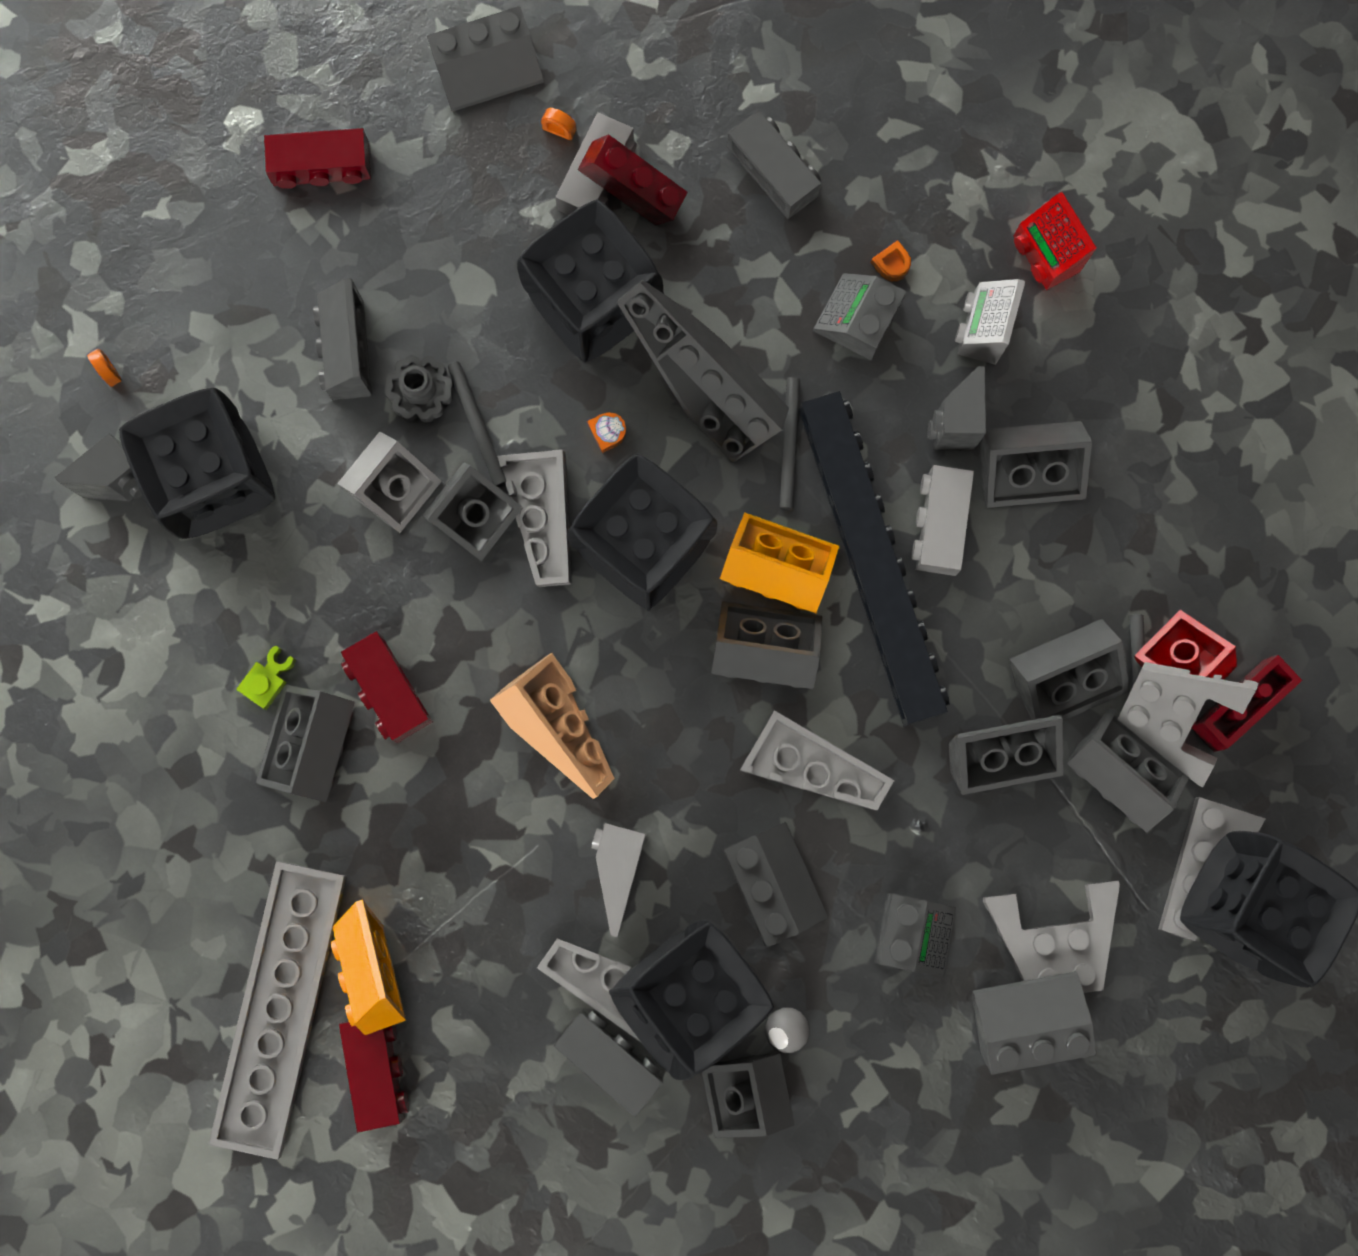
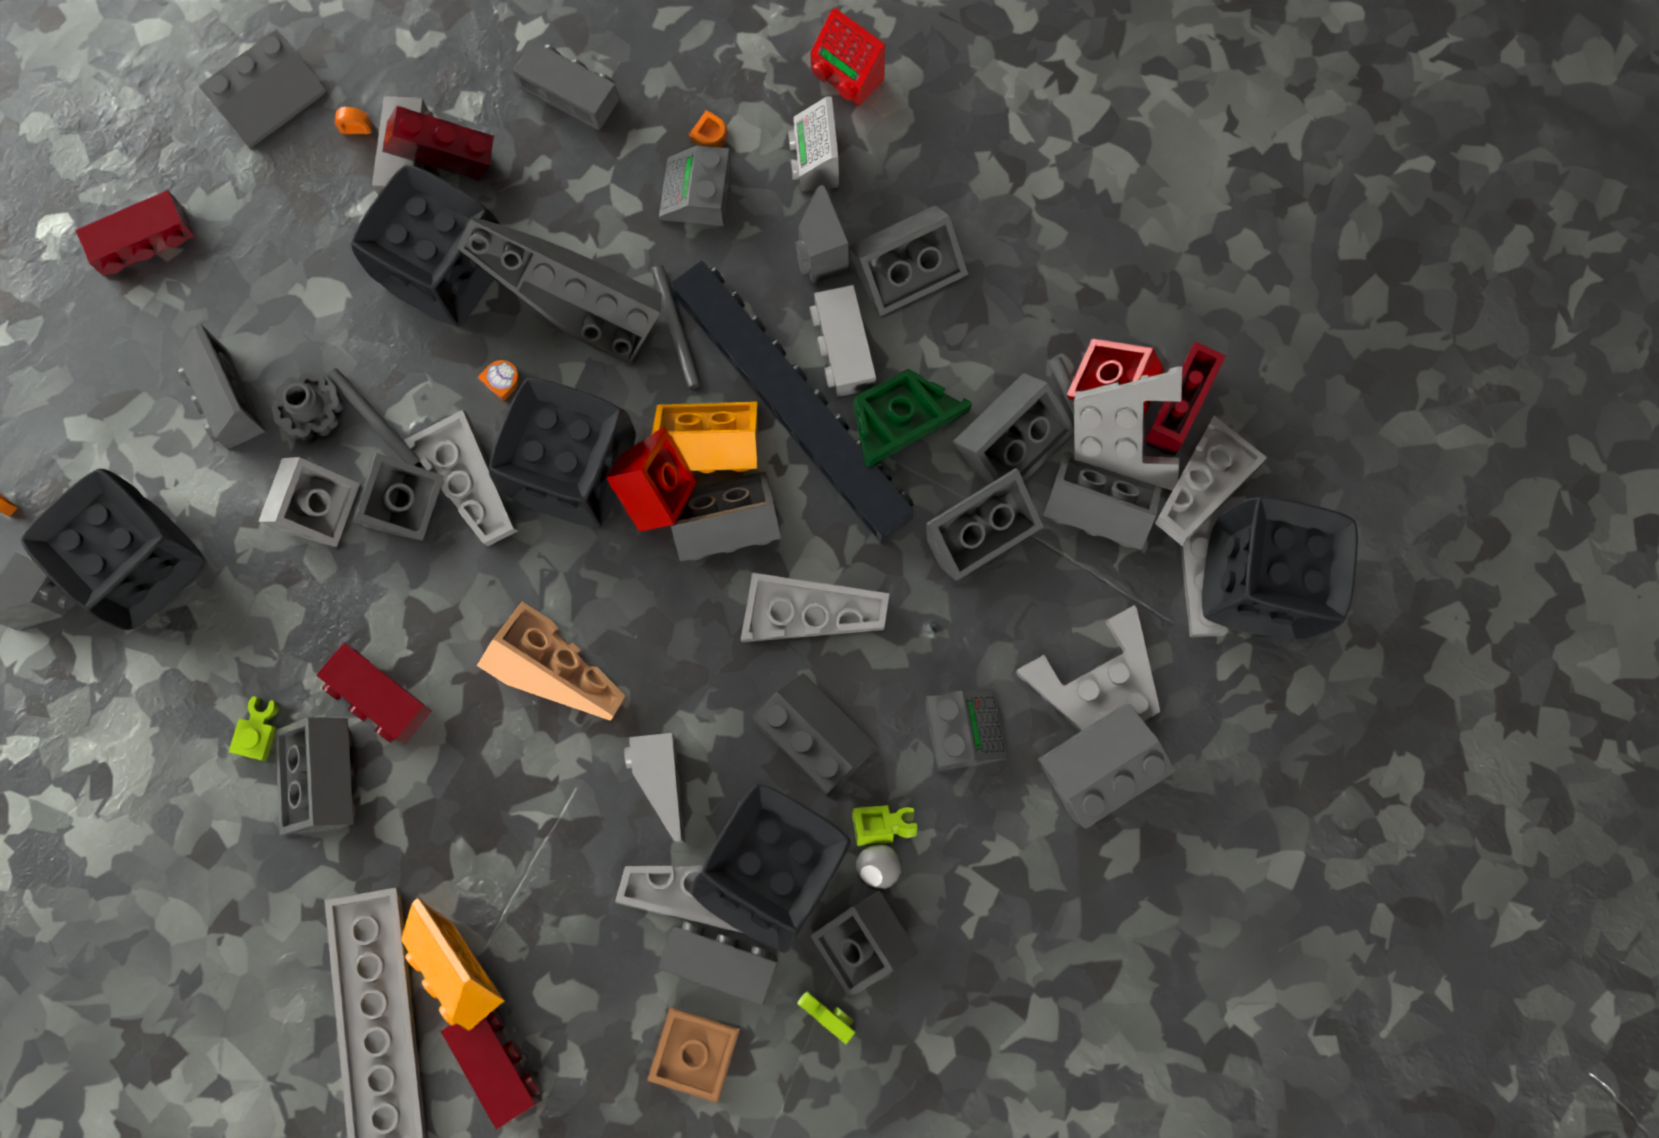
camera: 15 degrees left, 5 degrees down
none -> red slope [606,428,697,531]
none -> medium nougat tile [647,1007,740,1103]
none -> lime plate [797,991,856,1044]
none -> lime plate [852,805,918,846]
none -> dark green wing [853,369,973,468]
none -> light grey wing [1155,416,1267,546]

